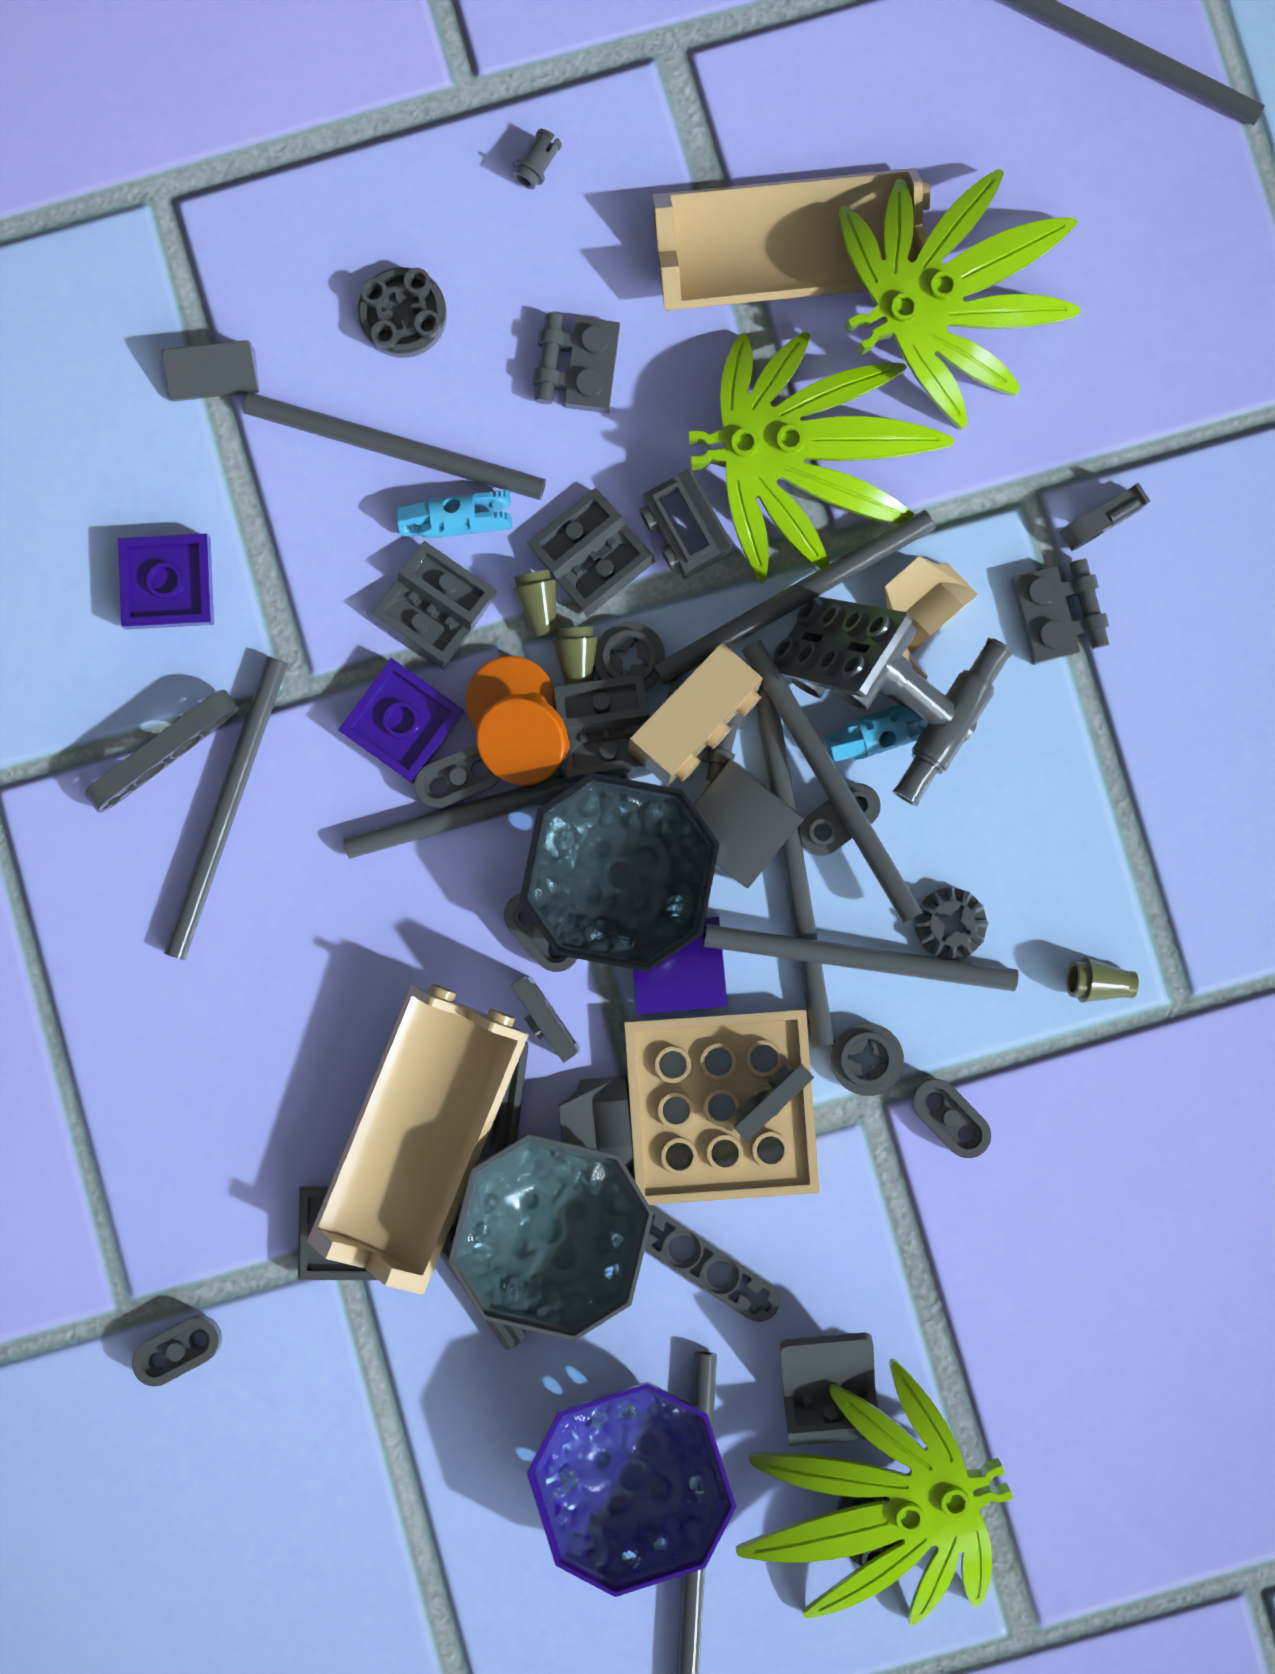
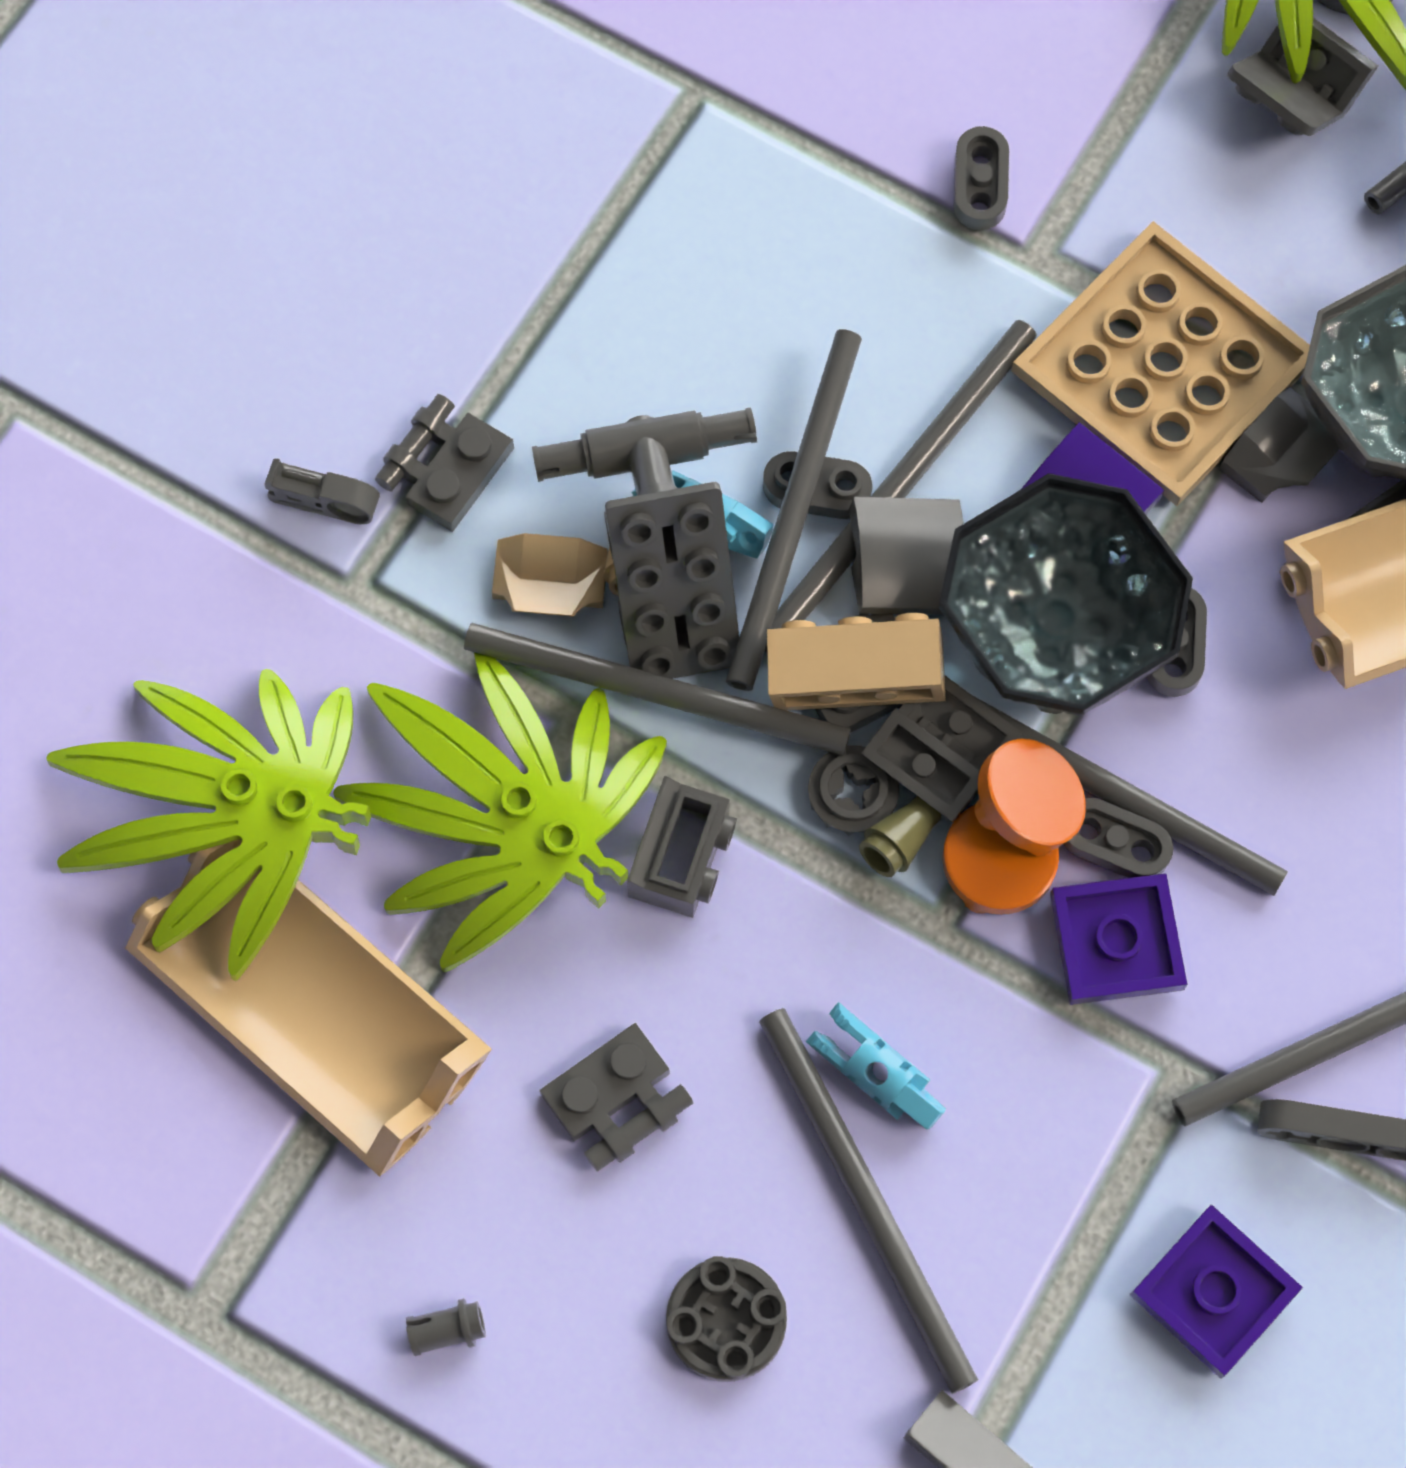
camera: 140 degrees left, 15 degrees down
dark grey slope [370,541,497,670] -> none
dark grey plate [511,977,580,1063] -> none
olive cone [513,569,557,637] -> none
dark grey slope [527,487,656,617] -> none
dark grey beam [626,1205,780,1322] -> none
dark grey piece [702,924,1019,992] -> none
dark grey plate [733,1062,815,1141] -> none
dark grey gear [831,1023,904,1096] -> none
dark grey gear [915,887,989,960] -> none
olive cone [1066,957,1139,1003] -> none

